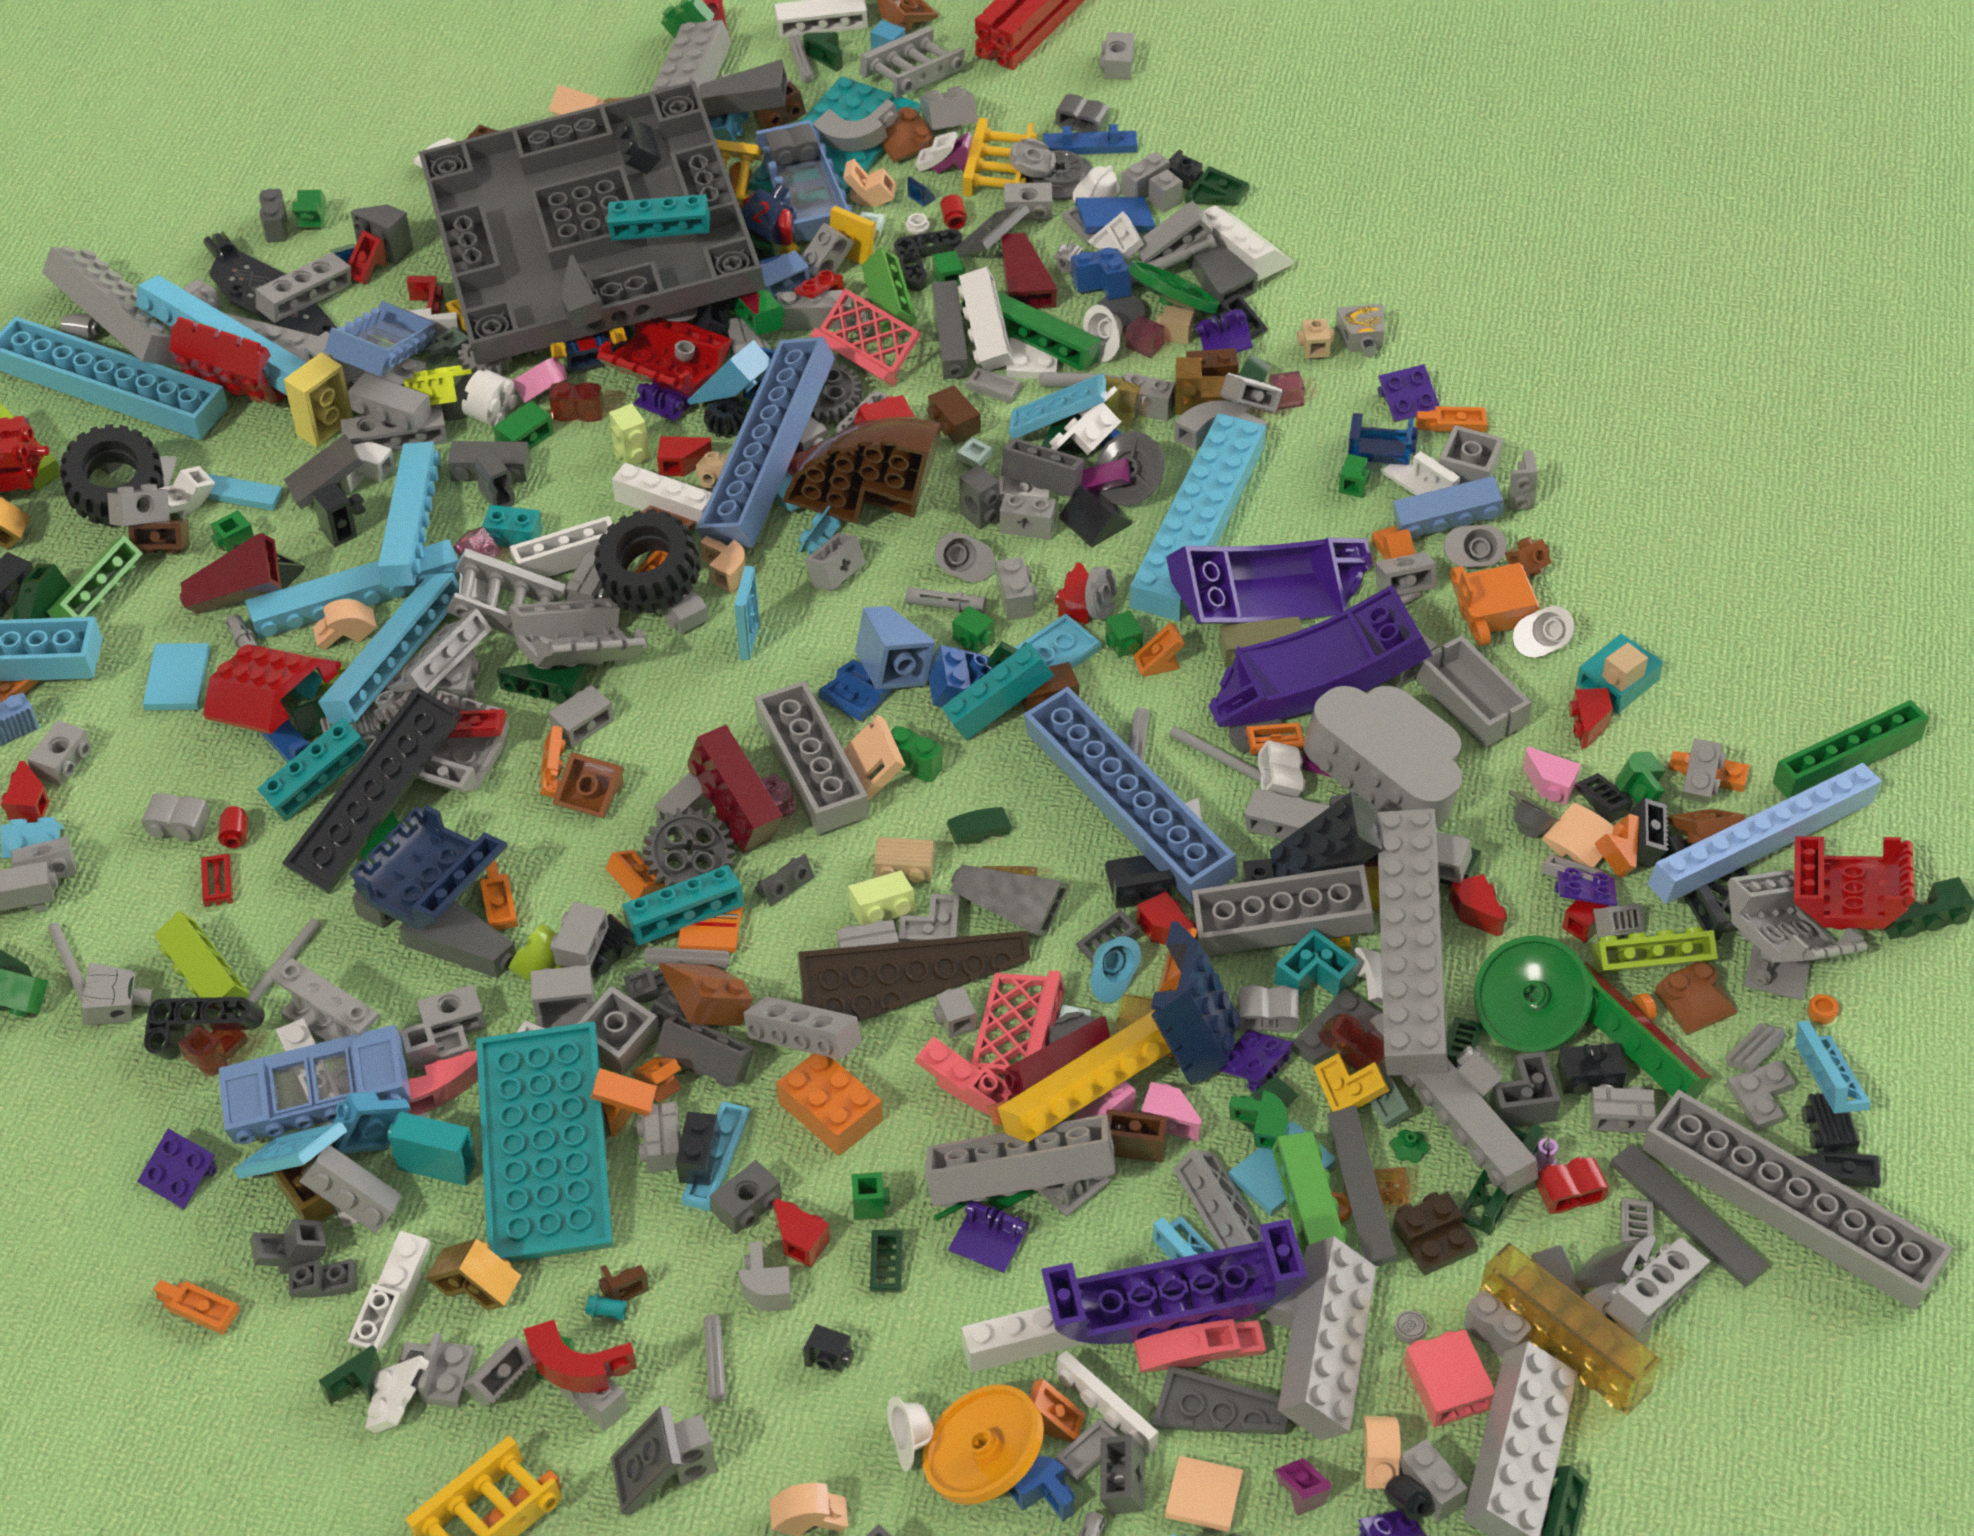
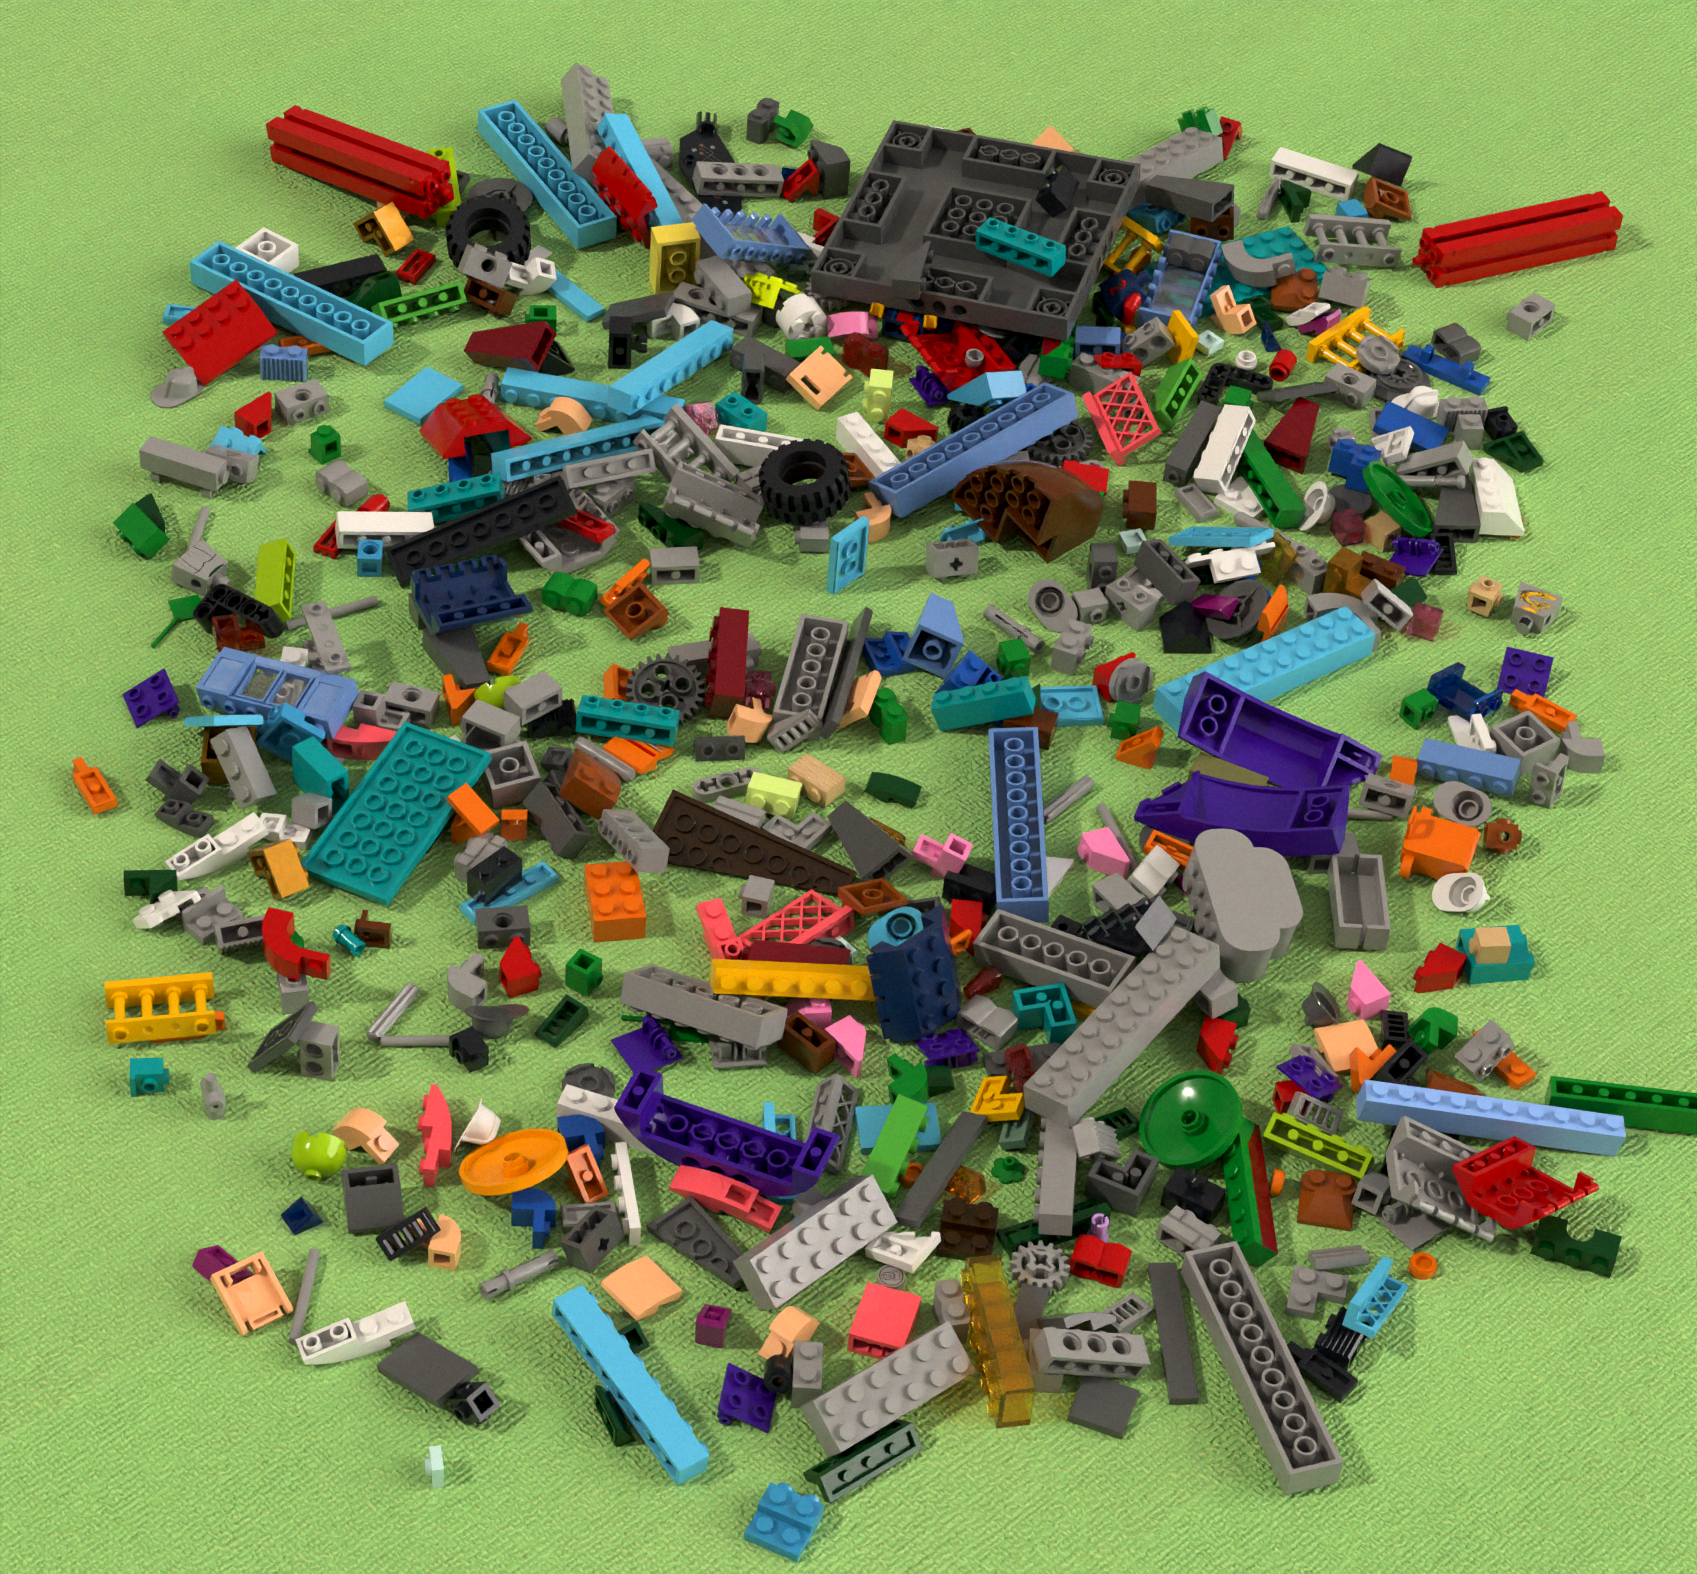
camera: 30 degrees right, 5 degrees down
none -> green piece [151,595,201,648]
none -> white slope [260,813,314,849]
none -> light grey brick [292,792,332,829]
none -> green brick [308,425,341,465]
none -> white brick [335,511,434,549]
none -> dark azure brick [357,539,383,577]
none -> light grey bar [381,1035,451,1046]
none -> red tile [395,249,436,285]
none -> coral slope [418,1084,452,1188]
none -> orange slope [442,674,476,727]
none -> dark grey piece [465,1004,529,1039]
none -> dark grey piece [468,178,533,212]
none -> green brick [542,572,598,616]
none -> blue brick [557,1115,605,1170]
none -> dark grey tile [562,1063,616,1098]
none -> light grey beam [692,767,761,803]
none -> light nougat brick [726,697,772,743]
none -> light grey slope [767,709,823,753]
none -> light nougat container [786,346,853,411]
none -> dark grey tile [819,607,873,740]
none -> dark orange slope [838,878,908,918]
none -> white wing [865,1232,941,1273]
none -> bright pink brick [912,833,973,878]
none -> clear red cone [963,966,1003,1000]
none -> light grey gear [1009,1240,1070,1295]
none -> dark grey tile [1067,1376,1140,1439]
none -> light grey brick [1072,587,1109,624]
none -> bright pink slope [1078,827,1130,879]
none -> dark green slope [1242,295,1283,332]
none -> orange slope [1256,584,1288,642]
none -> light grey brick [1351,1169,1392,1215]
none -> light grey brick [1558,721,1605,773]

